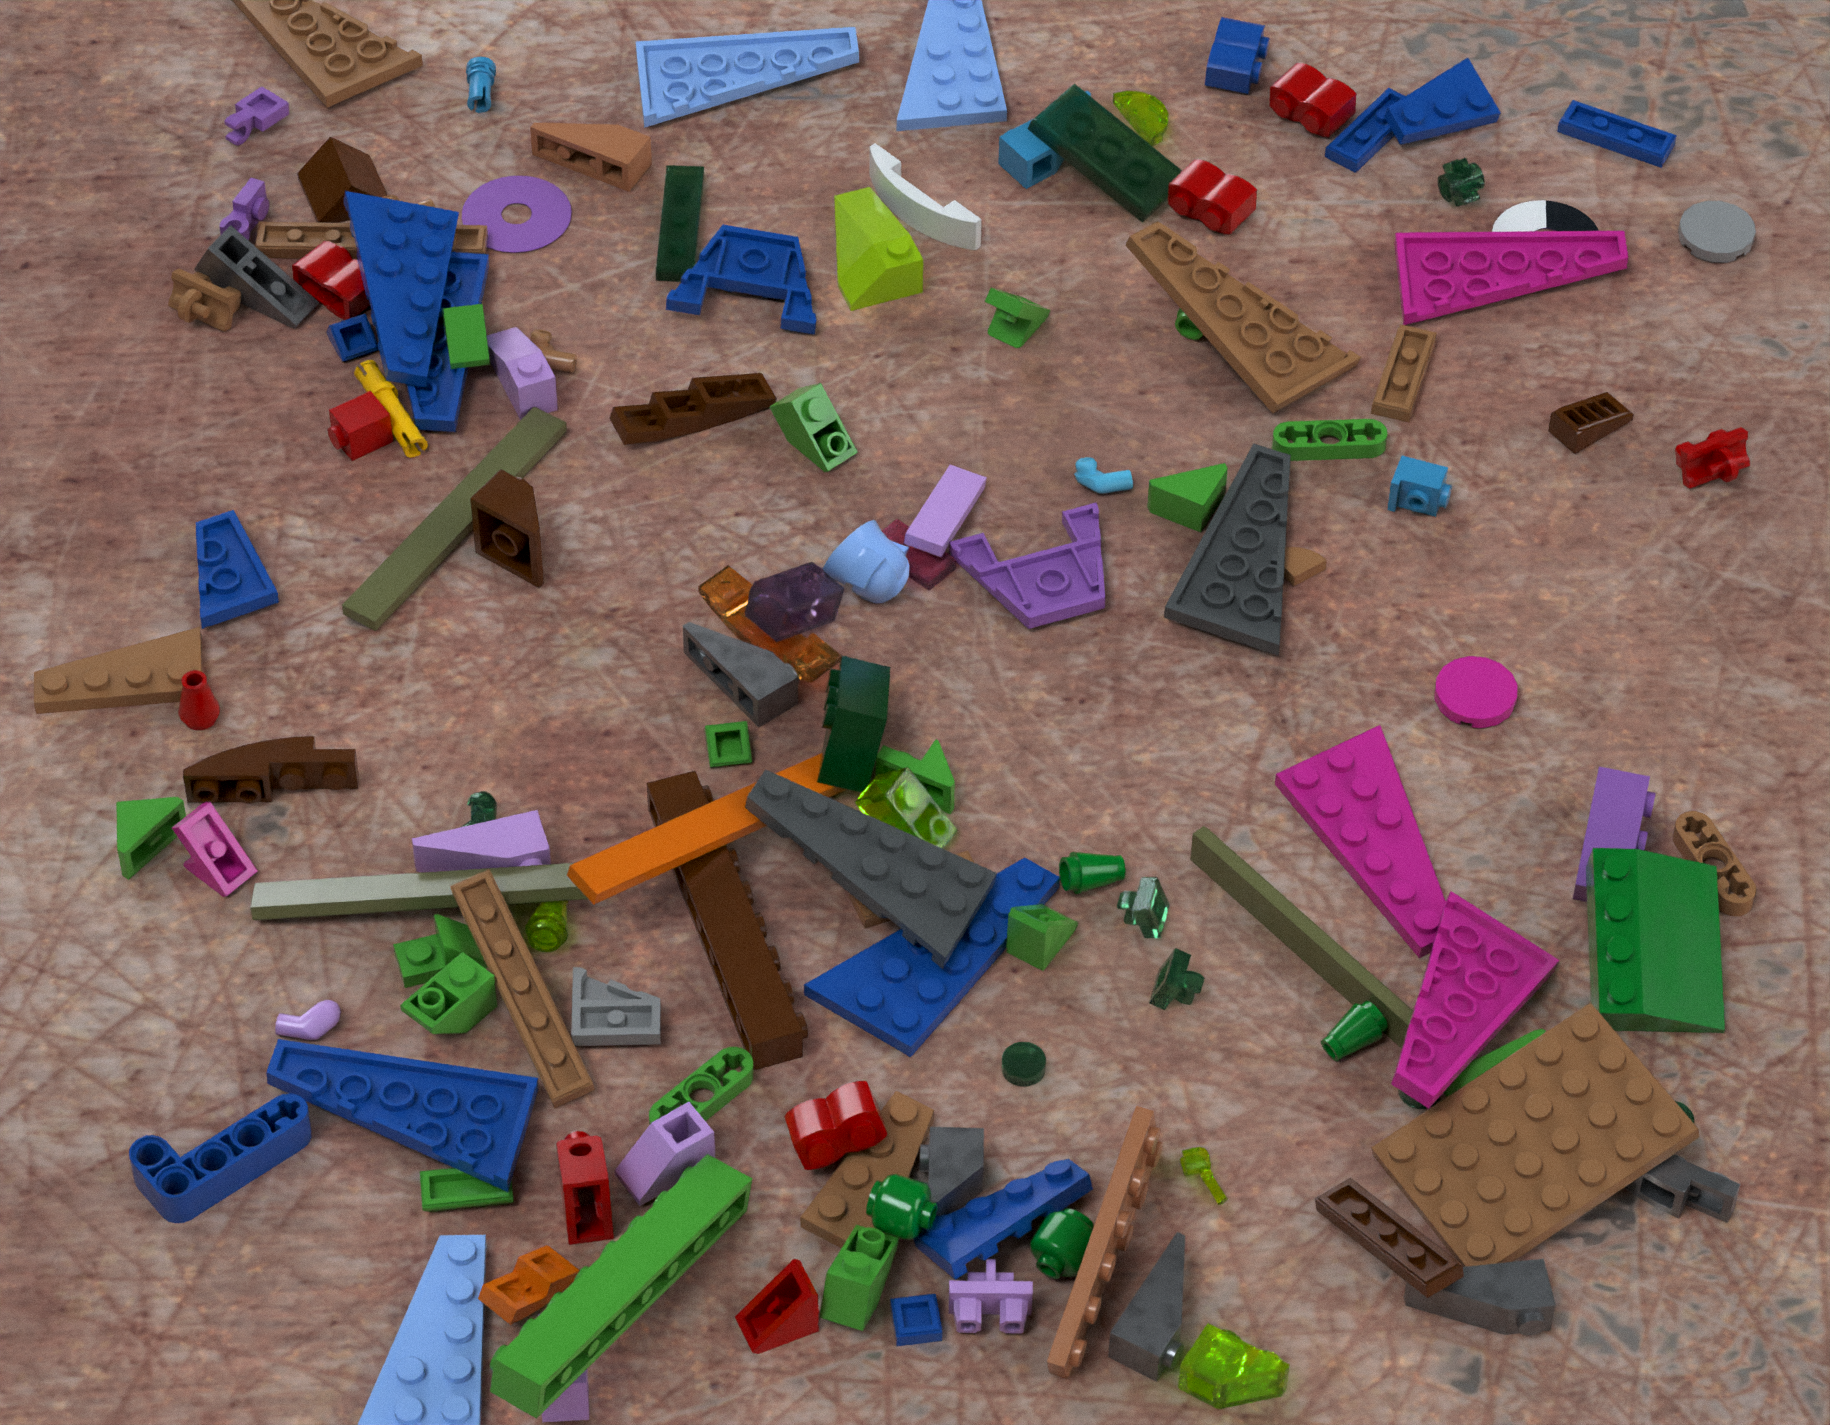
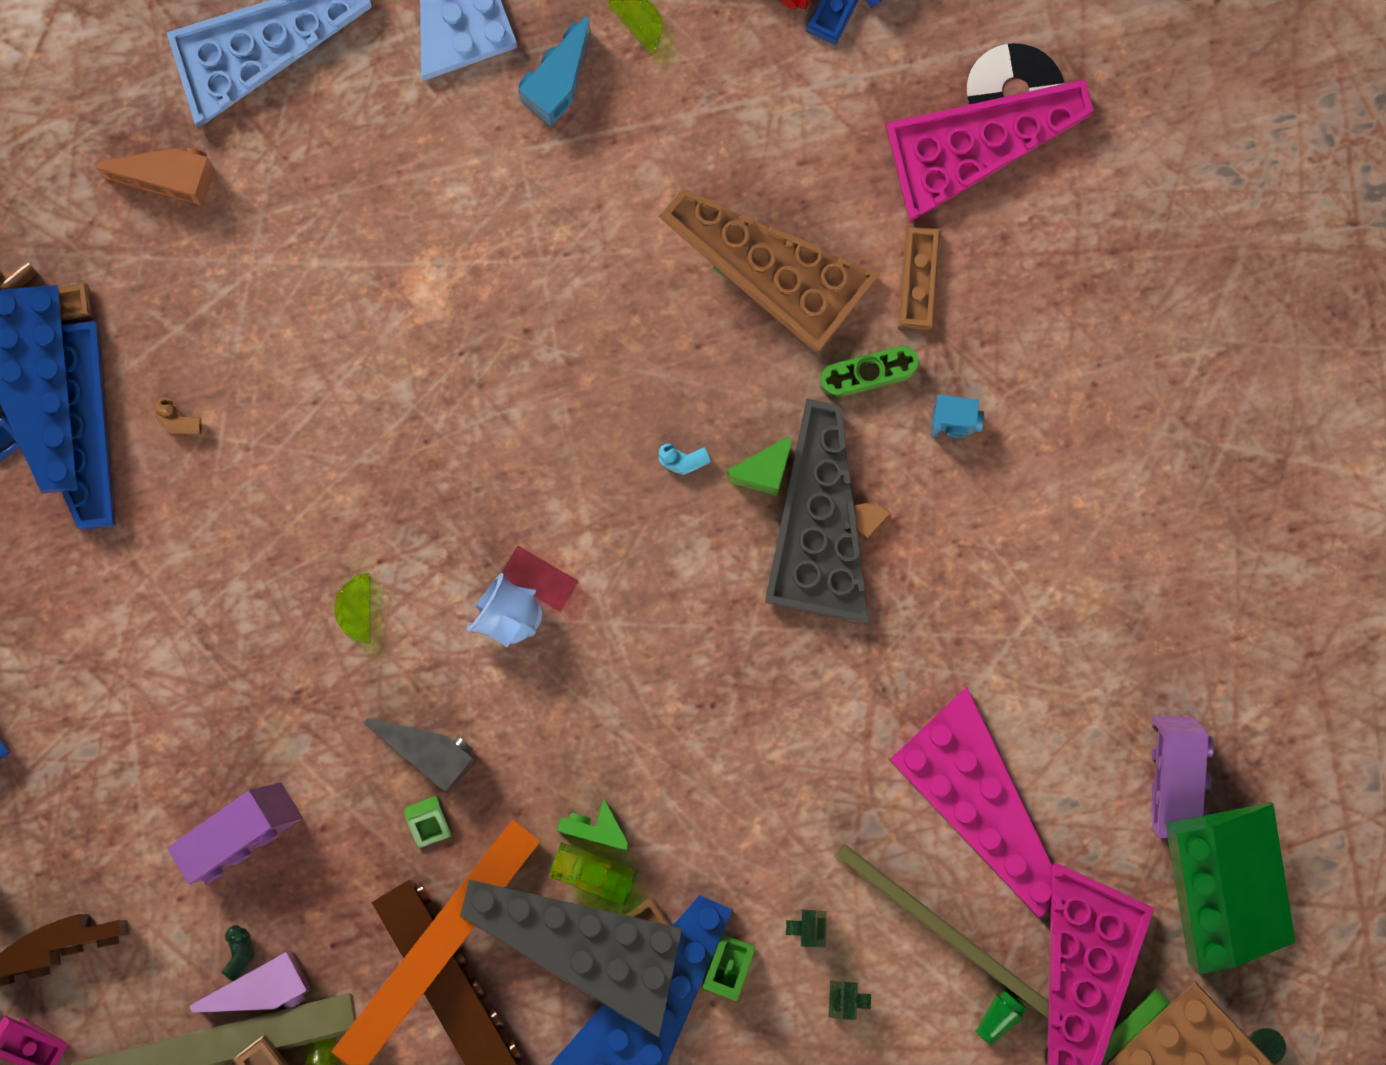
camera: 10 degrees left, 30 degrees up
red brick [327,391,393,461] -> none
olive tile [342,407,567,631] -> none
yellow pin [354,360,428,458] -> none
bright green slope [442,304,490,369] -> none
medium lavender sticker [462,176,572,253] -> none
dark azure pin [466,56,496,113] -> none
reddish brown slope [470,469,544,588] -> none
lavender slope [487,327,558,420] -> none
reddish brown slope [609,373,777,445] -> none
clear green tile [655,165,704,282] -> none
blue wing [666,224,816,335] -> none
clear orange slope [698,565,842,683] -> none
clear purple brick [744,562,845,642] -> none
bright green slope [769,383,858,472] -> none
dark green wedge [817,656,890,794] -> none
lime wedge [834,187,923,311] -> none
white slope [869,143,981,250] -> none
lavender tile [904,465,987,557] -> none
medium lavender wing [949,503,1105,629] -> none
bright green slope [985,288,1051,348] -> none
clear green tile [1027,83,1182,223] -> none
green cone [1059,852,1126,894] -> none
red brick [1168,159,1257,235] -> none
dark pink tile [1434,656,1518,728] -> none
clear green gear [1437,158,1485,207] -> none
reddish brown slope [1548,392,1634,454] -> none
medium nougat beam [1673,811,1756,916] -> none
red hips [1675,427,1750,489] -> none
light grey tile [1678,201,1756,263] -> none
none -> medium lavender wedge [167,782,303,885]
none -> clear neon green tile [334,573,371,644]

